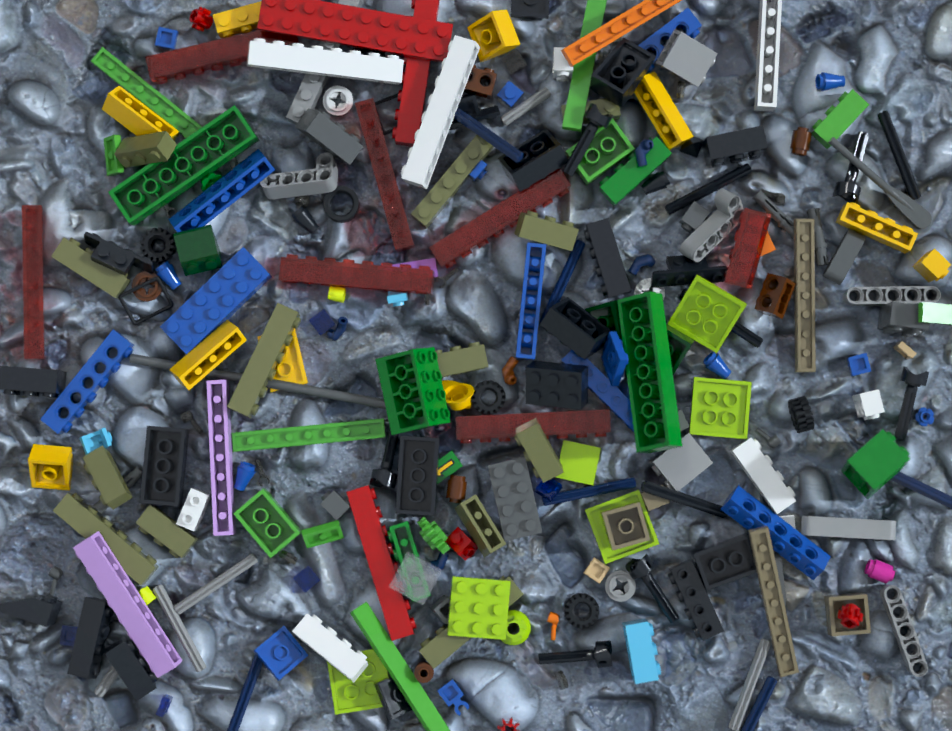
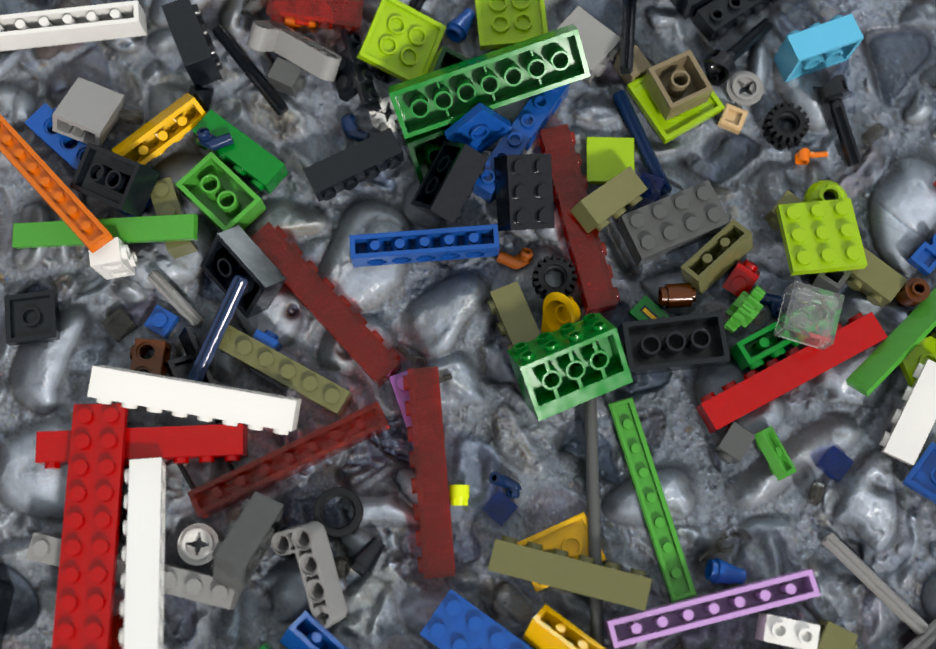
camera: 105 degrees left, 10 degrees down
bright green brick [233,488,302,558] -> none
black piece [370,428,399,489] -> none
medium azure bracket [387,282,409,307] -> none
yellow slope [467,10,521,62] -> none
olive brick [514,210,579,251] -> none
dark blue axle [539,239,585,326] -> none
black piece [563,103,614,176] -> none
black cone [641,171,671,195] -> none

